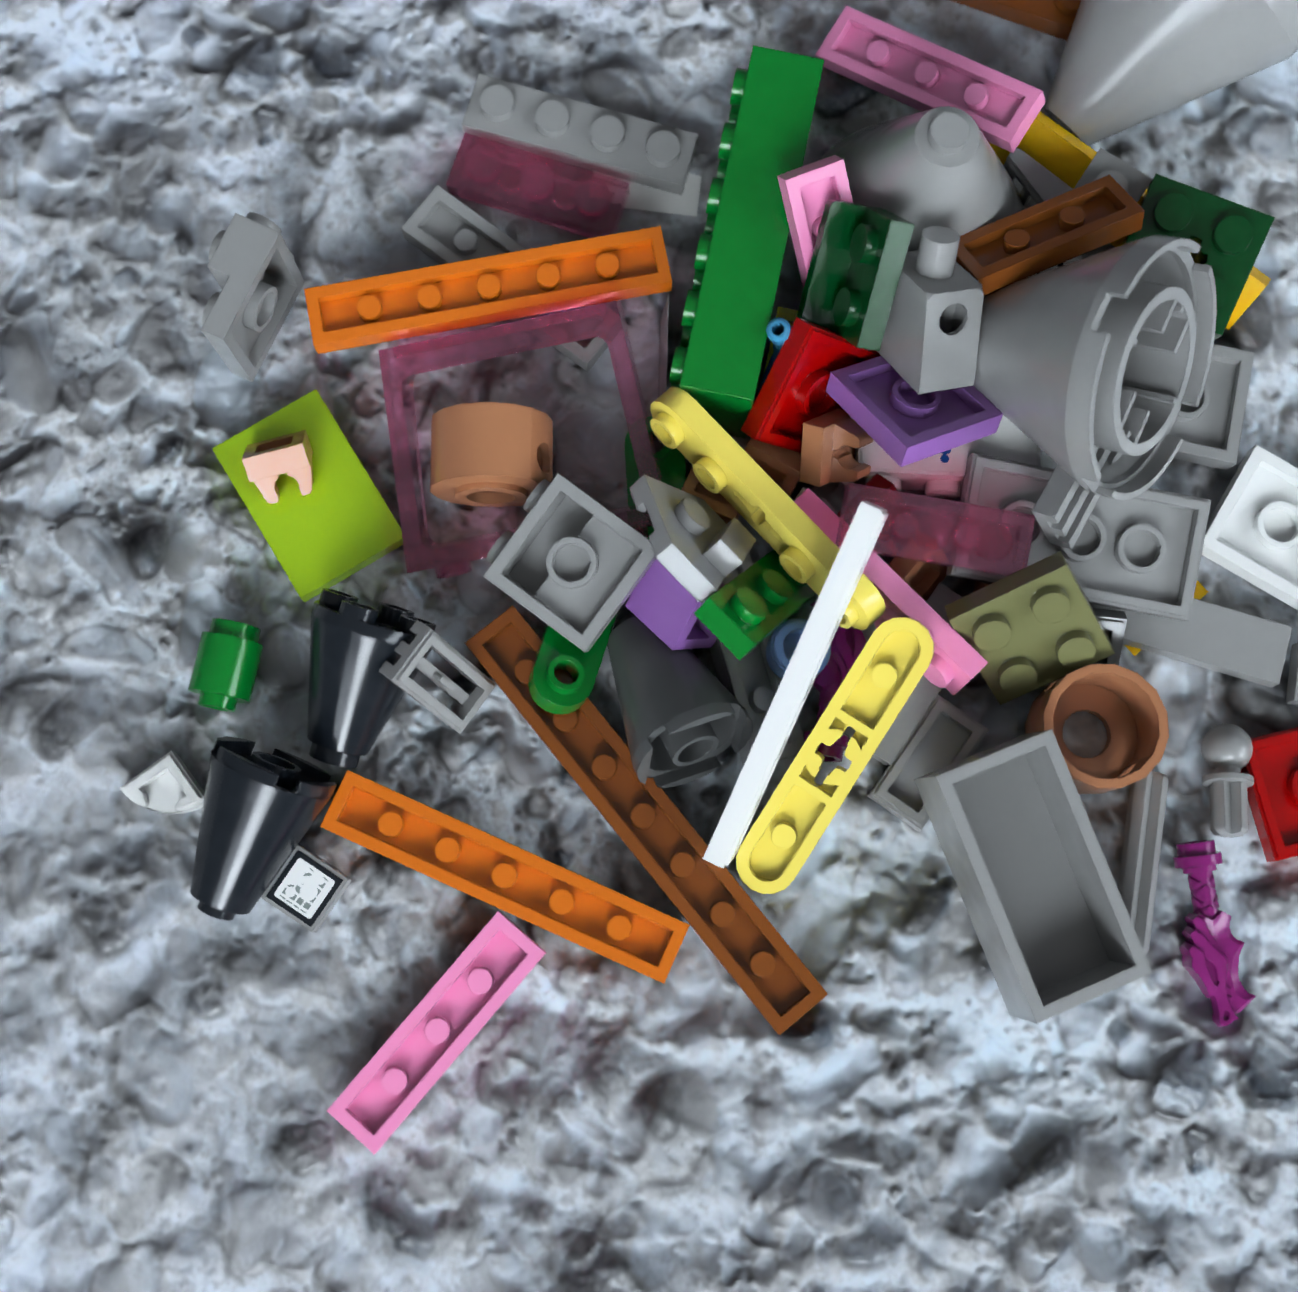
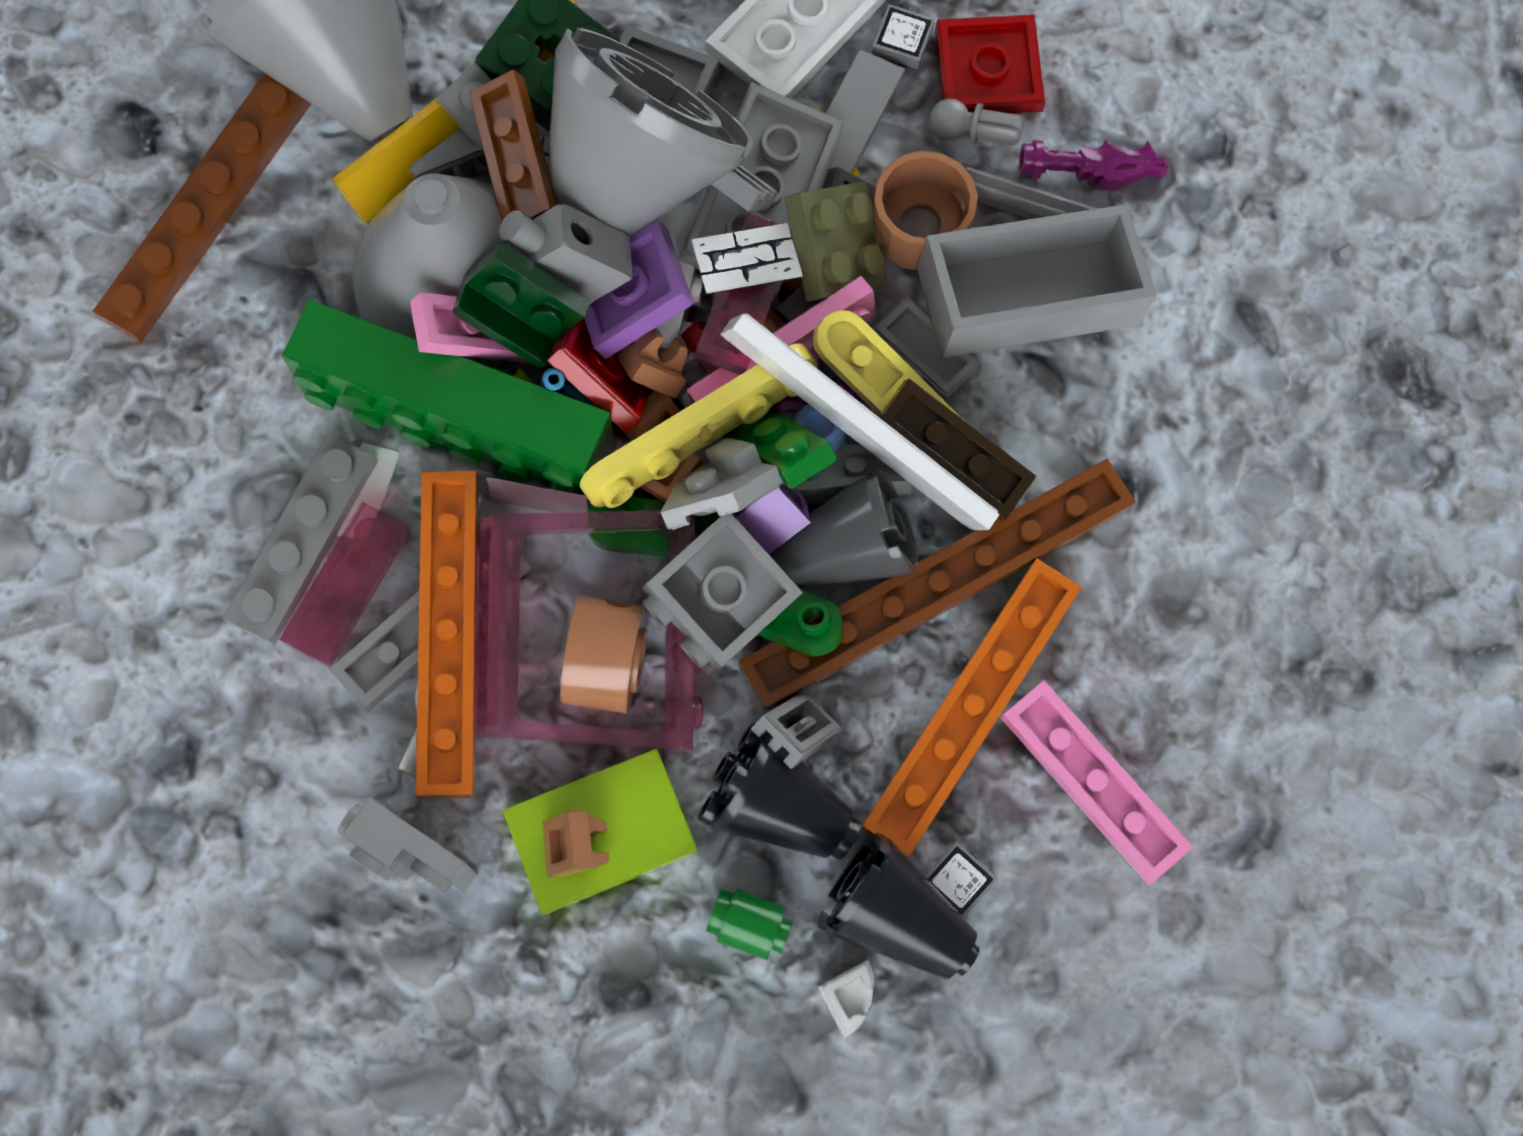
camera: 80 degrees left, 5 degrees down
bright pink plate [815,6,1046,153] -> none
none -> white sticker [691,223,803,294]
none -> dark brown plate [878,378,1036,520]

